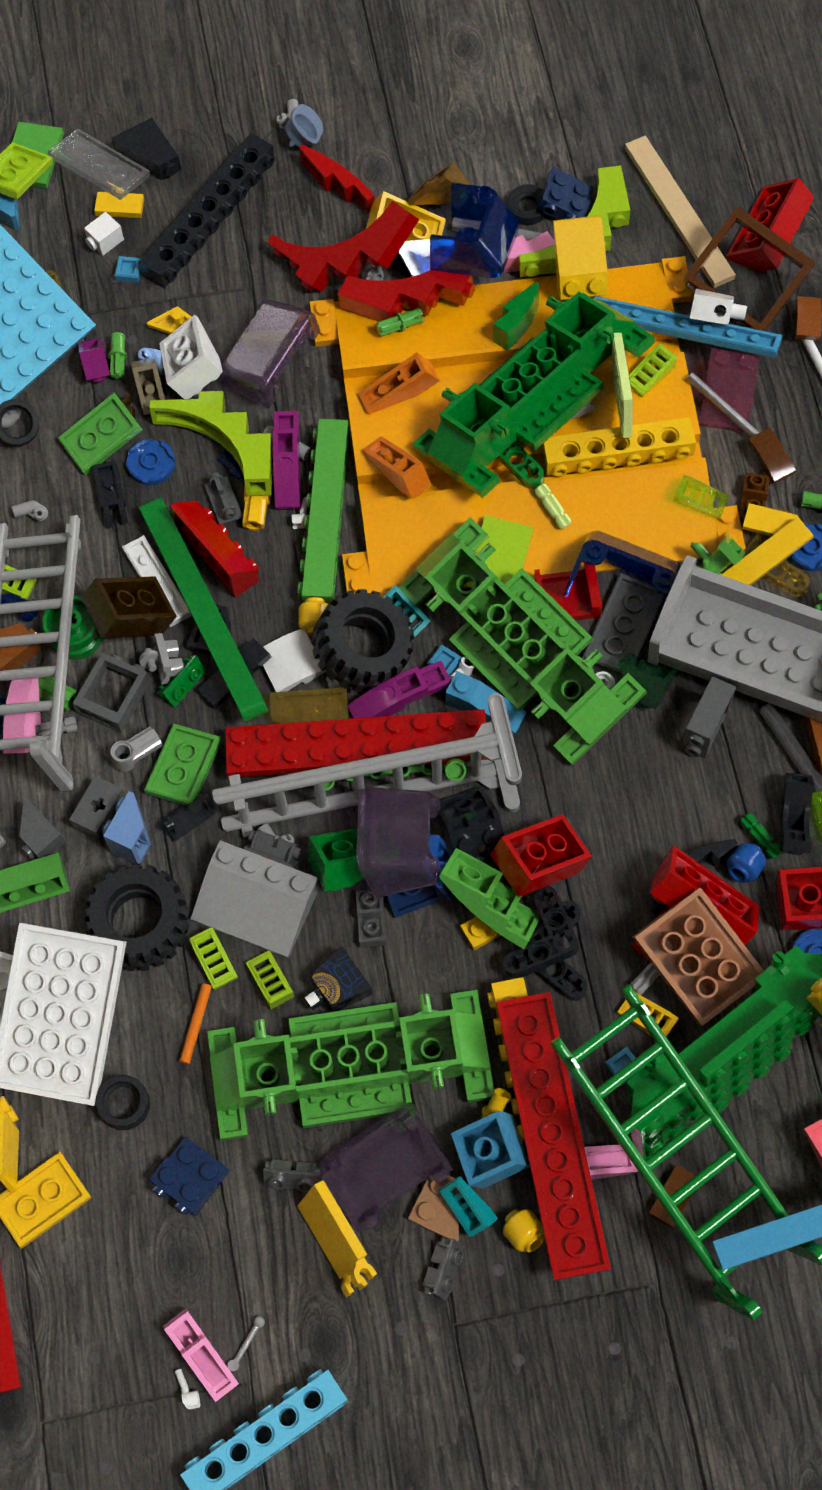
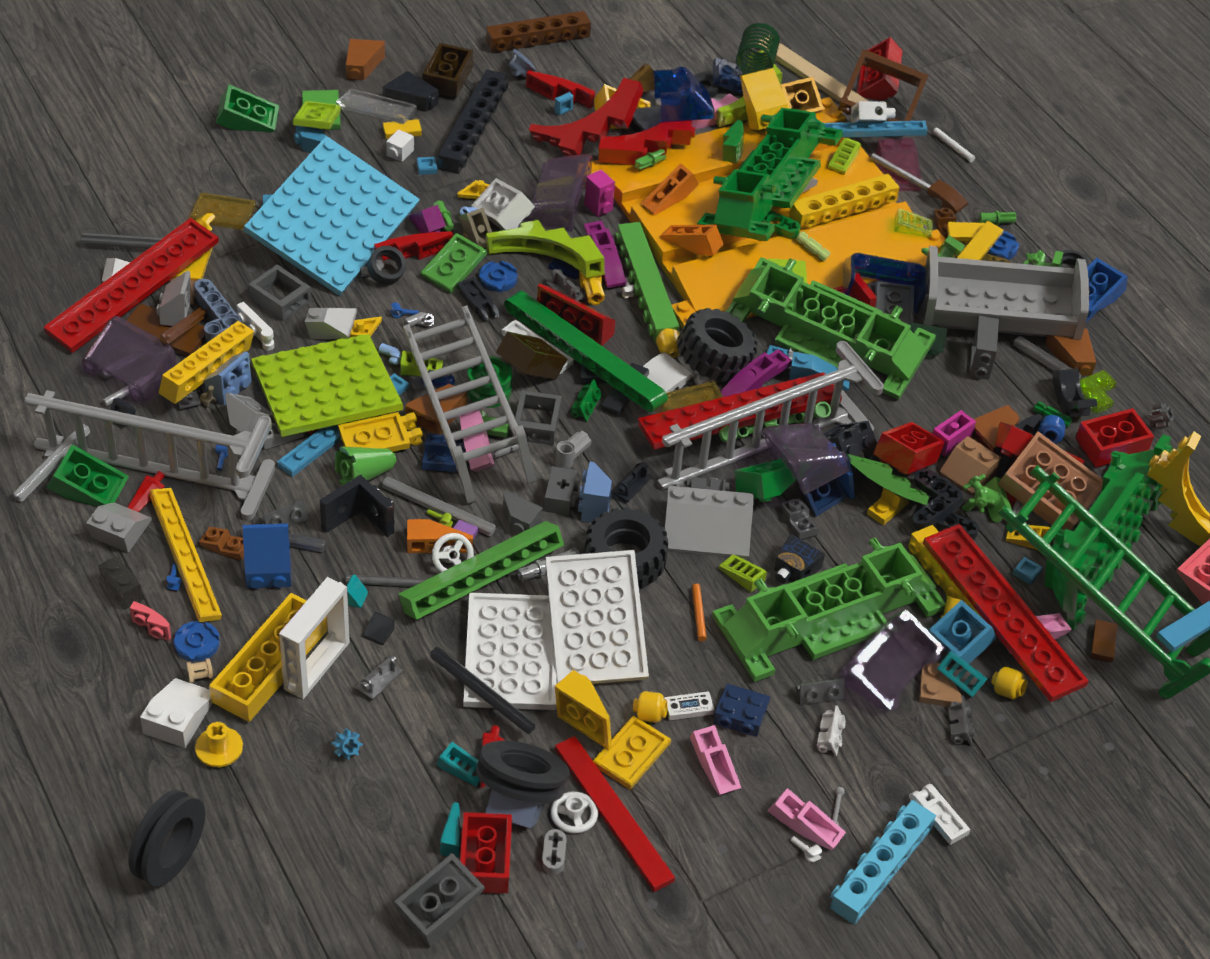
camera: 25 degrees left, 20 degrees down
black tyre [96,1075,150,1130] -> none
light grey hips [139,633,184,685] -> none
bright green tile [144,723,222,806] -> none
lime slope [189,927,238,990] -> none
light grey arm [276,99,298,129] -> none
yellow tile [298,1180,377,1297] -> none
yellowish green tile [612,332,633,438] -> none
dark orange slope [795,296,822,341] -> none
none -> dark orange slope [346,39,385,80]
none -> red slope [374,232,453,261]
none -> blue hand [390,303,419,318]
none -> dark brown brick [423,43,473,98]
none -> reddish brown brick [486,11,591,53]
none -> light grey pin [517,548,580,583]
none -> dark azure tile [555,92,573,116]
none -> dark pink brick [584,170,615,217]
none -> yellow head [633,691,668,723]
none -> white tile [665,691,714,721]
none -> bright pink slope [690,725,741,795]
none -> dark green piece [736,23,780,75]
none -> pearl gold slope [781,77,824,112]
none -> white hinge [817,706,846,757]
none -> white plate [909,784,970,845]
none -> dark pink brick [932,410,976,457]
none -> medium nougat slope [939,436,1001,496]
none -> bright green piece [962,474,1012,523]
none -> dark orange slope [972,405,1020,454]

